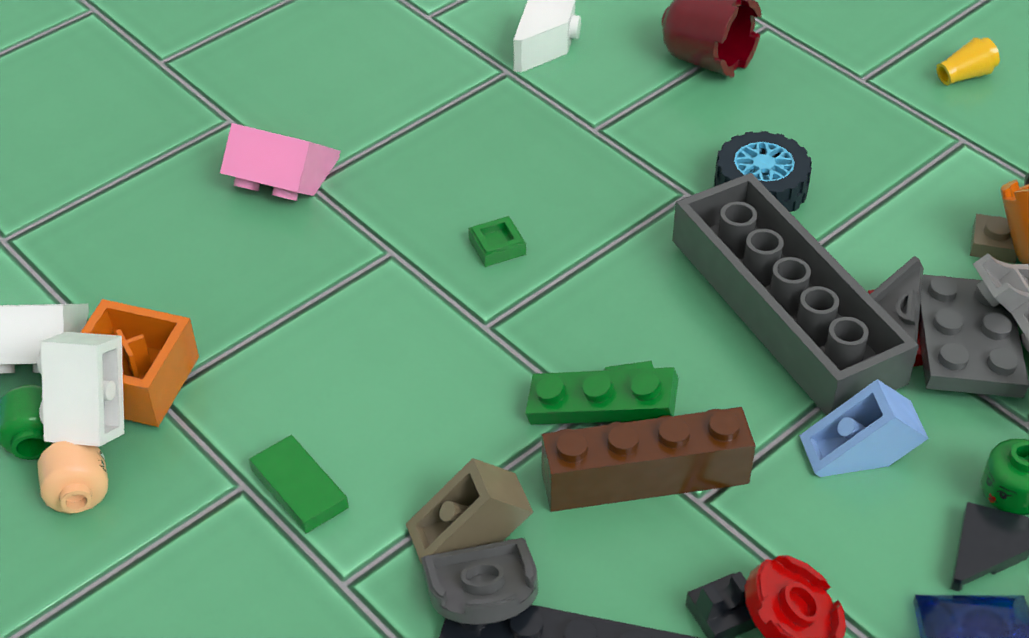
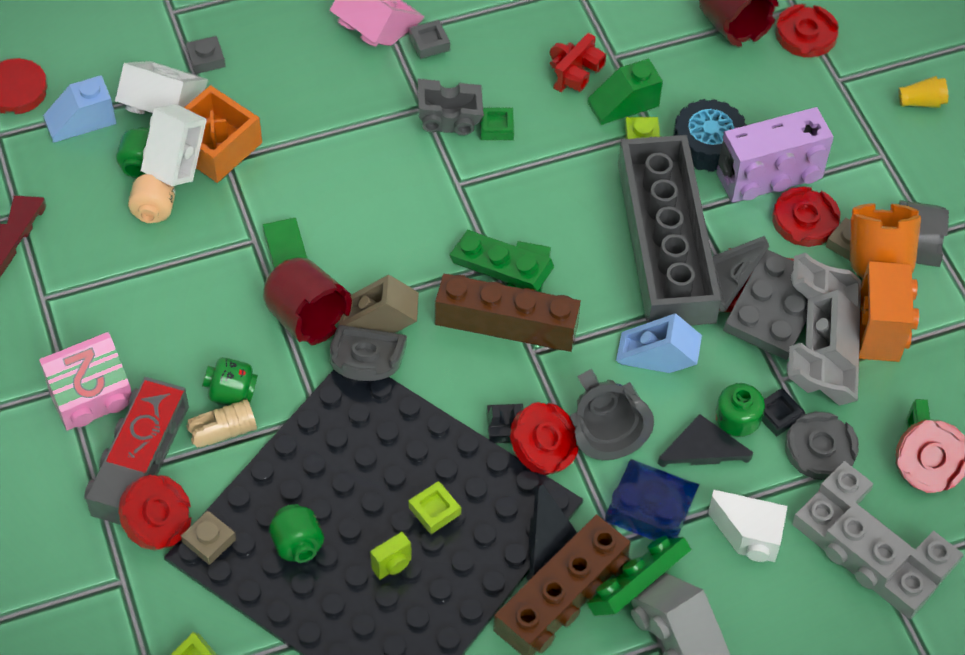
camera: 20 degrees right, 10 degrees up
none -> dark grey plate [186,36,226,74]
none -> dark red cylinder [263,258,352,346]
none -> dark grey plate [409,20,450,59]
none -> dark grey cylinder [418,79,483,135]
none -> red hips [550,33,607,93]
none -> dark grey helmet [570,369,654,460]
none -> green slope [587,58,663,125]
none -> lime plate [625,117,660,139]
none -> lavender piece [716,107,834,203]
none -> red tile [772,186,841,247]
none -> red tile [775,4,839,57]

